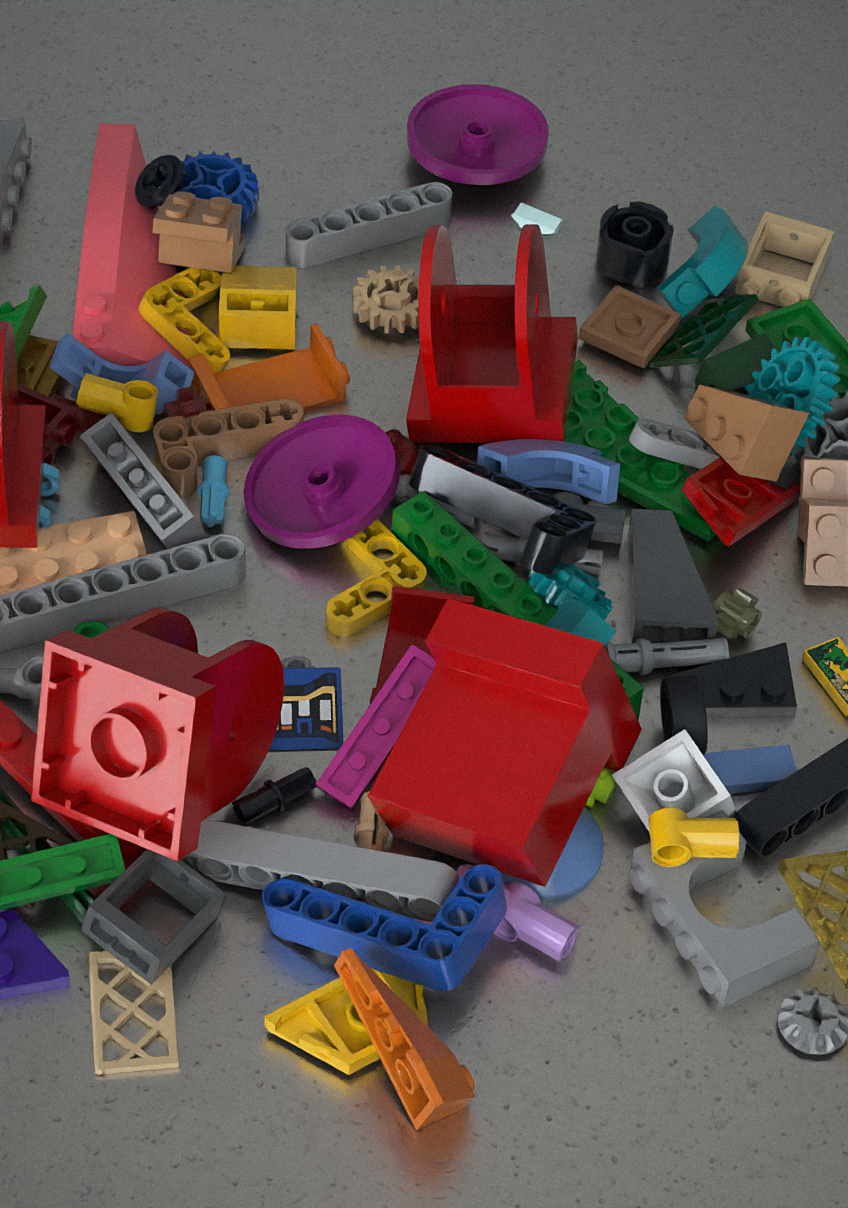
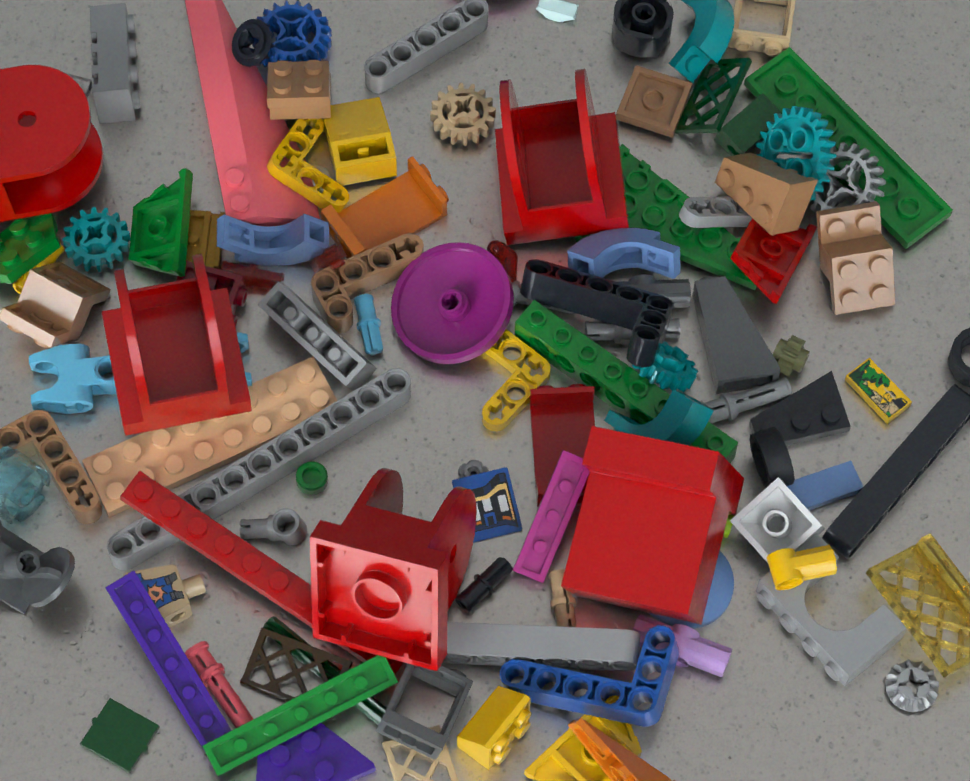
camera: 10 degrees left, 15 degrees up
yellow piece [76,373,158,432] -> none
none -> yellow slope [457,686,532,770]

